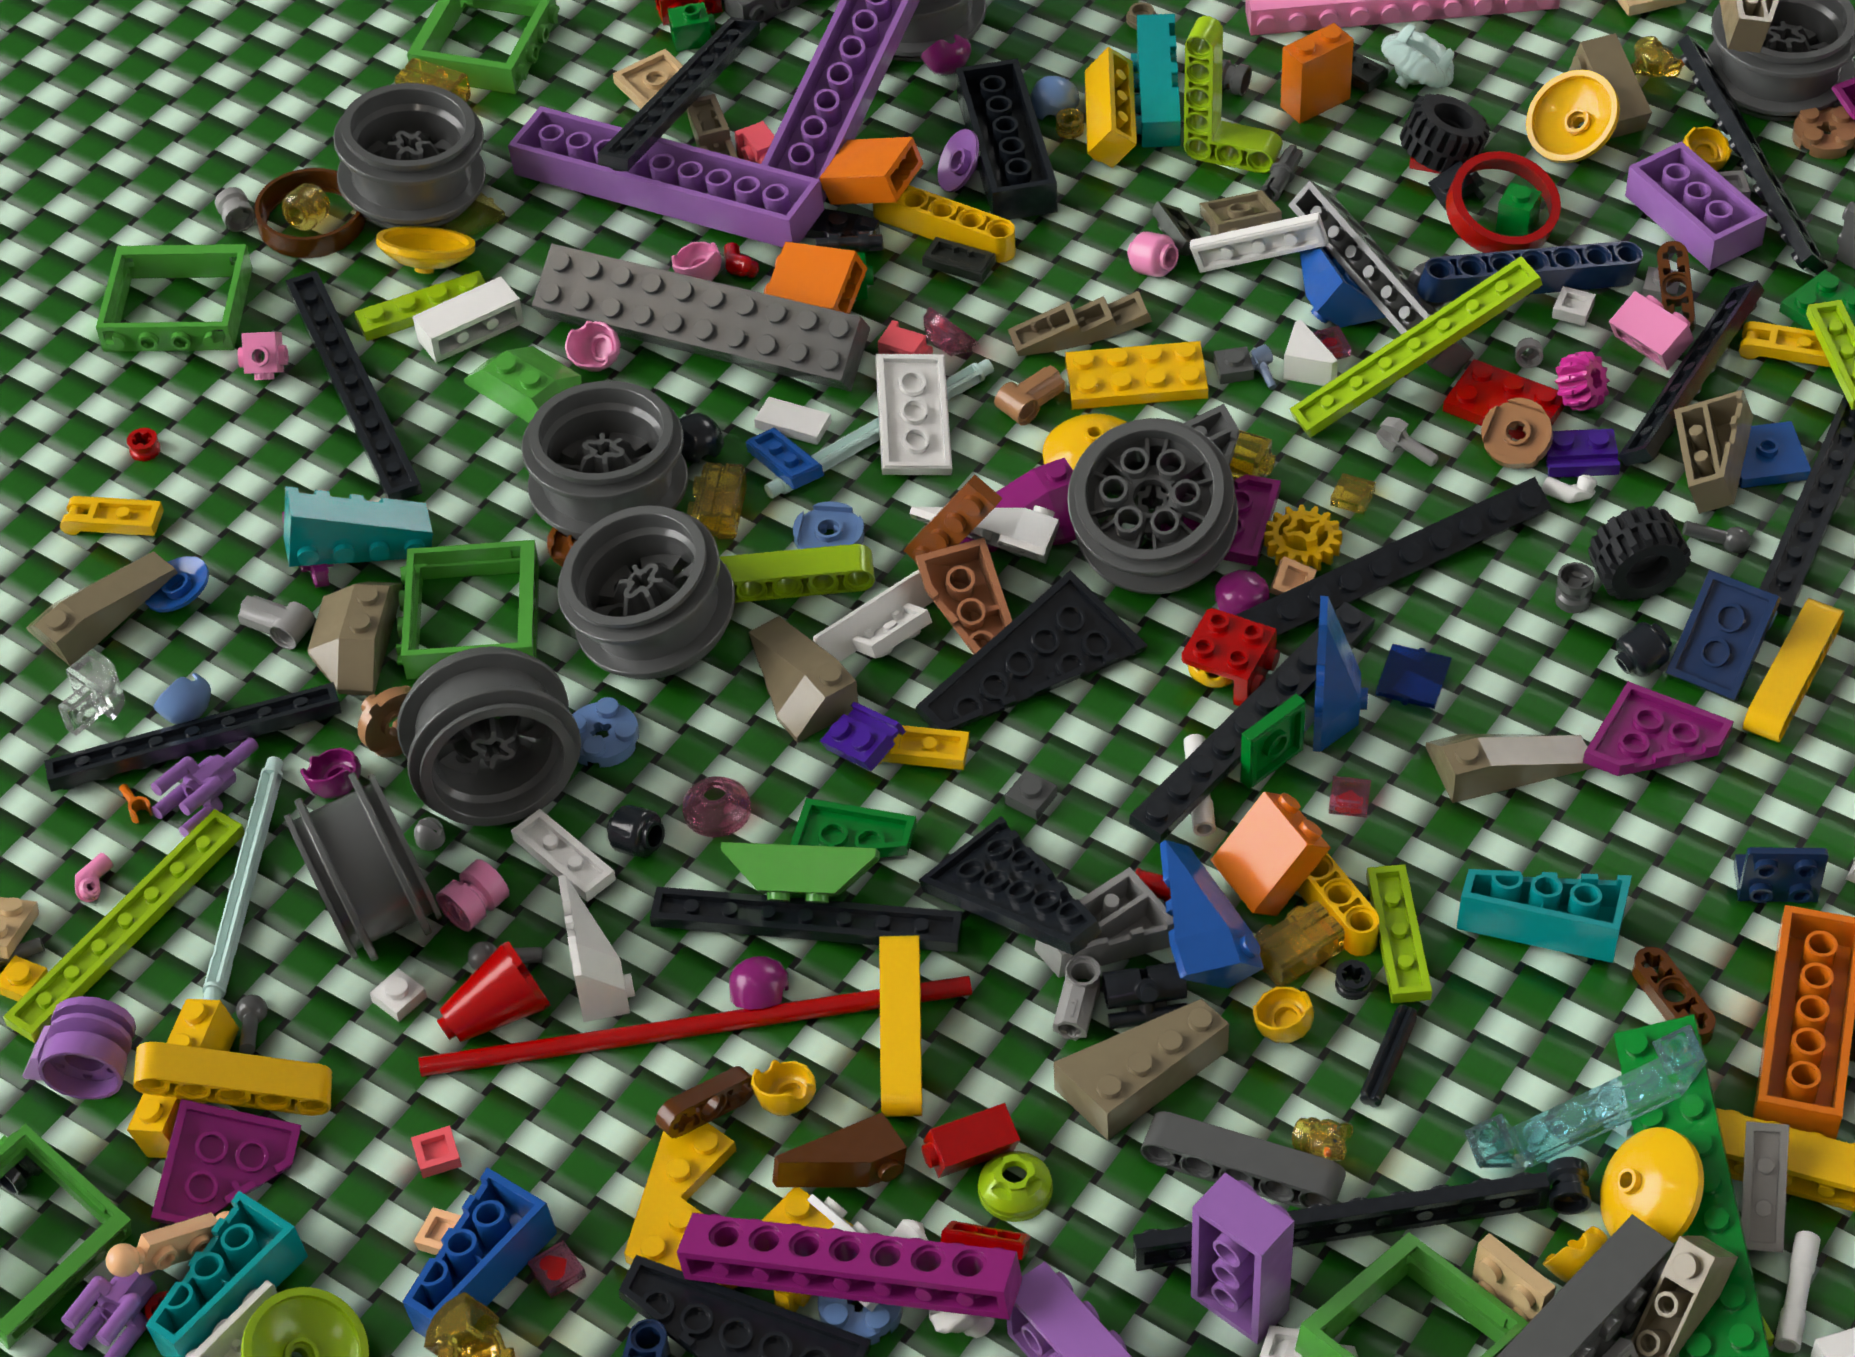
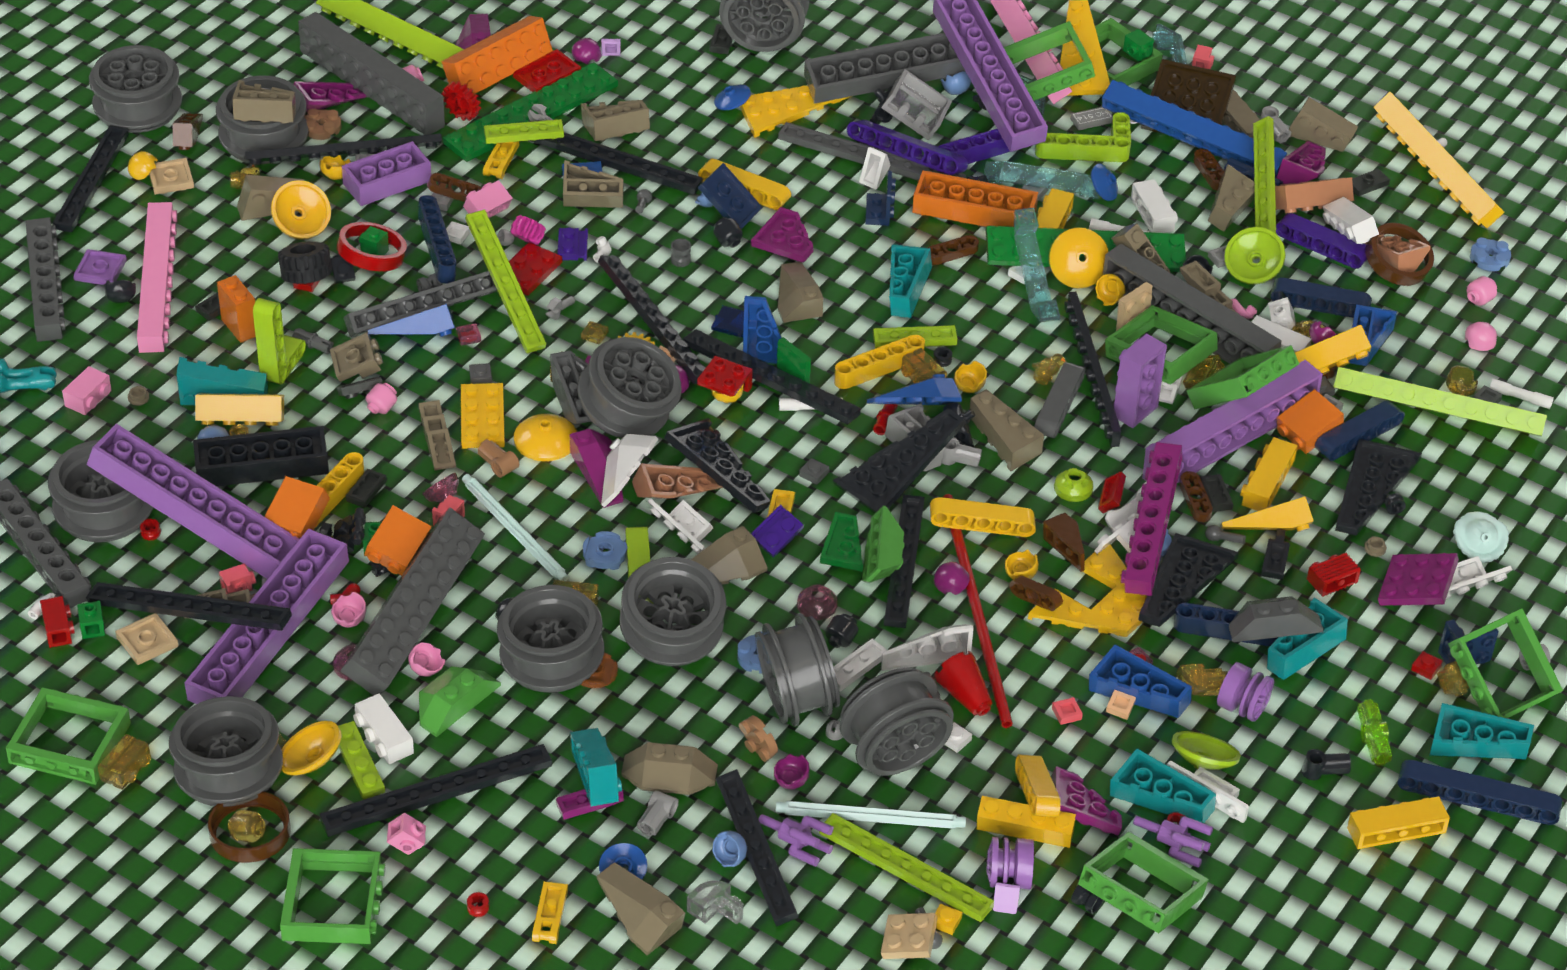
camera: 95 degrees left, 5 degrees down
bright pink arm [75,853,113,902] -> none
light nougat plate [106,1211,230,1277] -> none
orange hand [119,784,153,824] -> none
light grey wheel [215,187,256,232] -> none
dark grey bar [236,995,268,1054] -> none
bright green window [396,540,539,680] -> none
blue tile [745,428,824,490] -> none
white tile [754,397,832,445] -> none
white tile [875,354,952,475] -> none
dark orange plate [903,474,1002,562] -> none
red brick [922,1103,1020,1178] -> none
medium lavender dish [937,129,979,192] -> none
white tile [1190,212,1328,273] -> none
orange brick [1210,792,1331,916] -> none
dark grey wheel [1222,59,1252,97] -> none
sand blue hand [1251,344,1277,390] -> none
white slope [1283,320,1338,386] -> none
clear pink tile [1329,776,1371,818] -> none
black axle [1360,1004,1417,1108] -> none
light aqua piece [1381,24,1454,89] -> none
medium nougat plate [1481,398,1553,469] -> none
black wheel [1546,1157,1592,1215] -> none
black tyre [1588,506,1691,601] -> none
black plate [1618,280,1765,466] -> none
dark grey plate [1741,1121,1789,1253] -> none

